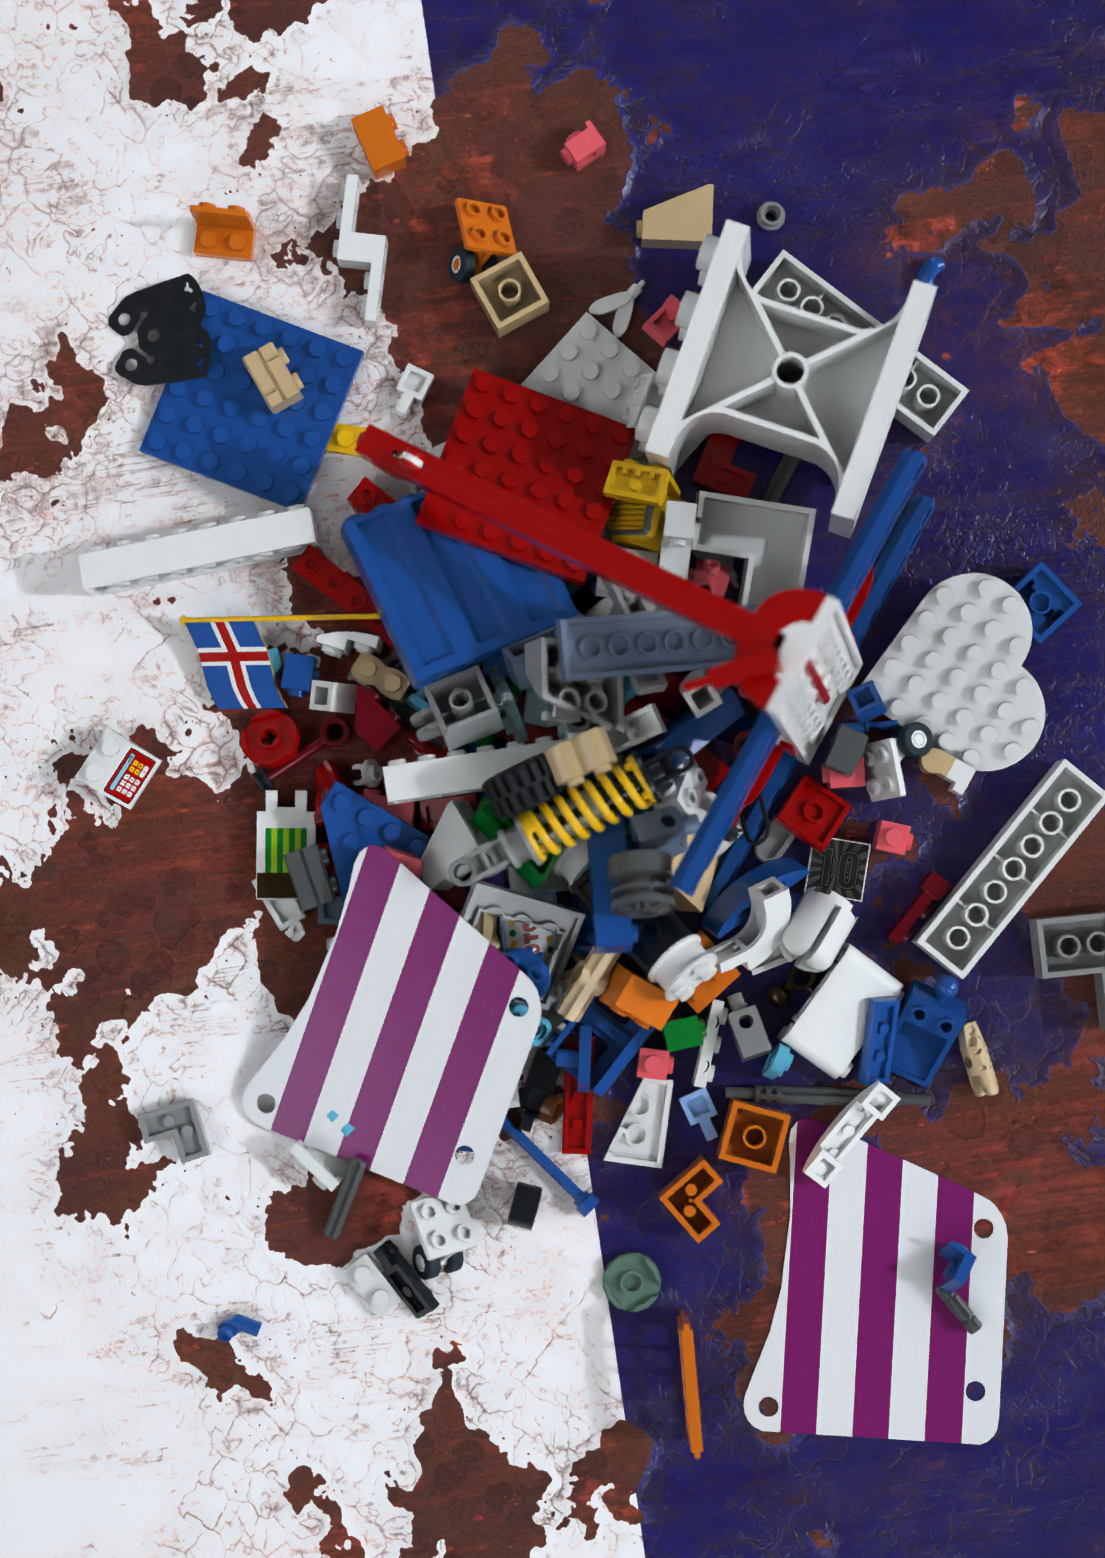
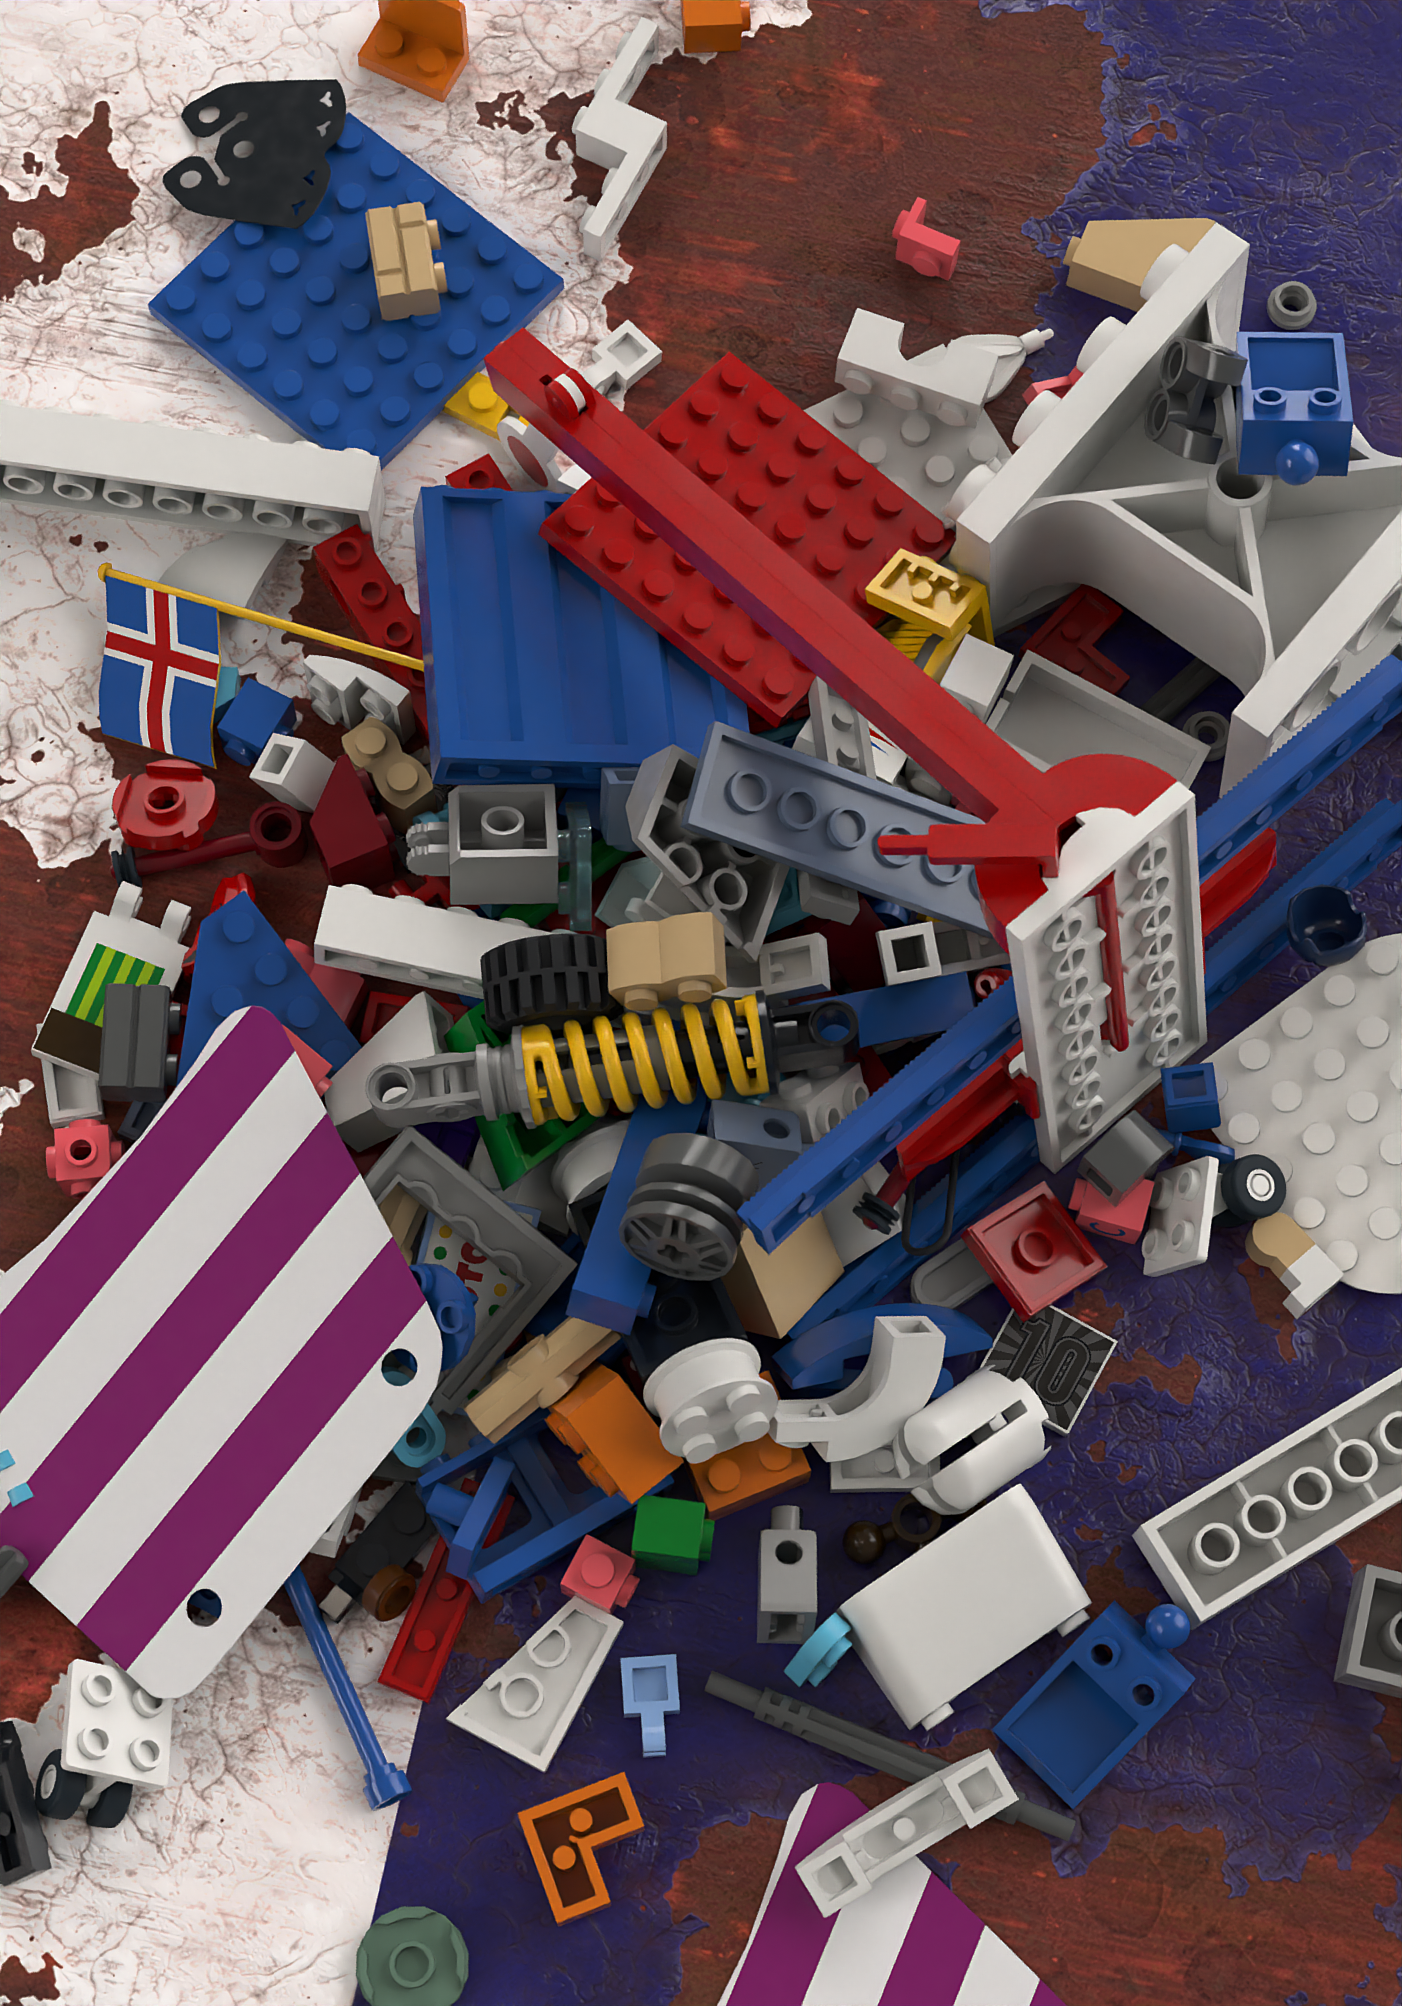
camera: 15 degrees right, 15 degrees down
white plate [352,759,383,788] -> none
orange plate [448,198,517,283] -> none
tan brick [470,251,549,338] -> none
black piece [507,1181,542,1230] -> none
coral brick [559,120,606,172] -> none
white plate [692,999,728,1088] -> none
orange brick [716,1098,791,1174] -> none
blue hinge [857,996,900,1086] -> none
coral brick [871,820,914,856] -> none
dark red plate [884,871,951,945] -> none
tan hinge [958,1021,999,1097] -> none
none -> coral brick [46,1119,125,1200]
none -> white brick [158,533,288,620]
none -> white arch [835,308,999,429]
none -> coral bracket [892,197,960,281]
none -> dark grey piece [1144,337,1248,465]
none -> light grey plate [1182,711,1230,762]
none -> blue slope [1236,332,1354,486]
none -> dark blue hair [1286,884,1367,967]

